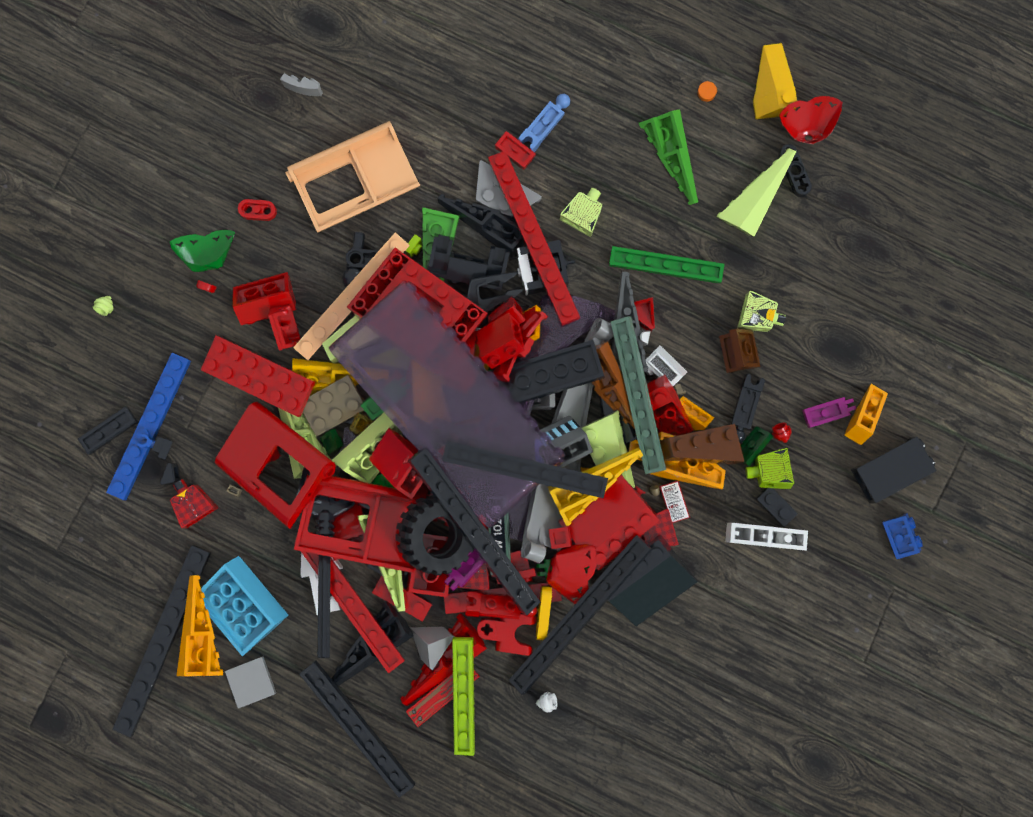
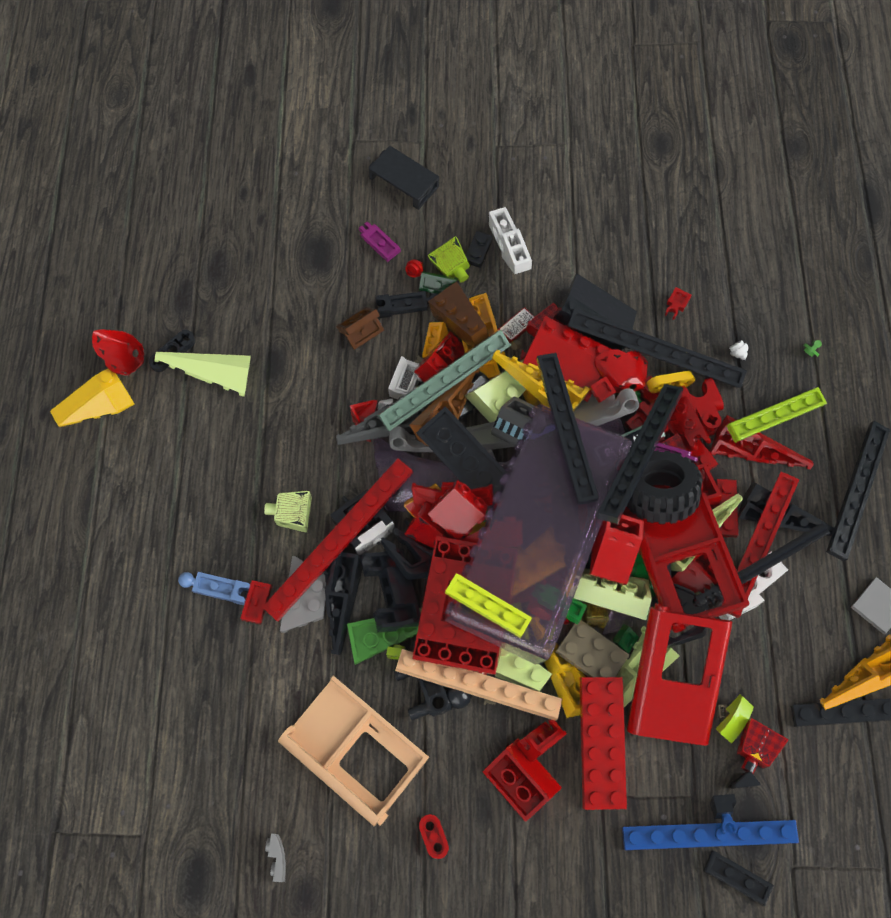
camera: 115 degrees left, 15 degrees down
green piece [170,230,235,272] -> none
red tile [196,280,217,293] -> none
medium azure slope [201,556,288,656] -> none
red tile [406,669,480,727] -> none
light grey slope [410,627,455,670] -> none
green plate [609,246,724,284] -> none
bright green wedge [639,109,698,205] -> none
orange tile [697,81,717,102] -> none
torso [737,291,786,332] -> none
light orange slope [844,384,888,445] -> none
blue bracket [882,513,923,559] -> none
none -> neon yellow plate [445,573,532,638]
none -> red plate [665,287,692,320]
none -> lime slope [716,694,754,744]
none -> bright green plate [803,340,822,357]

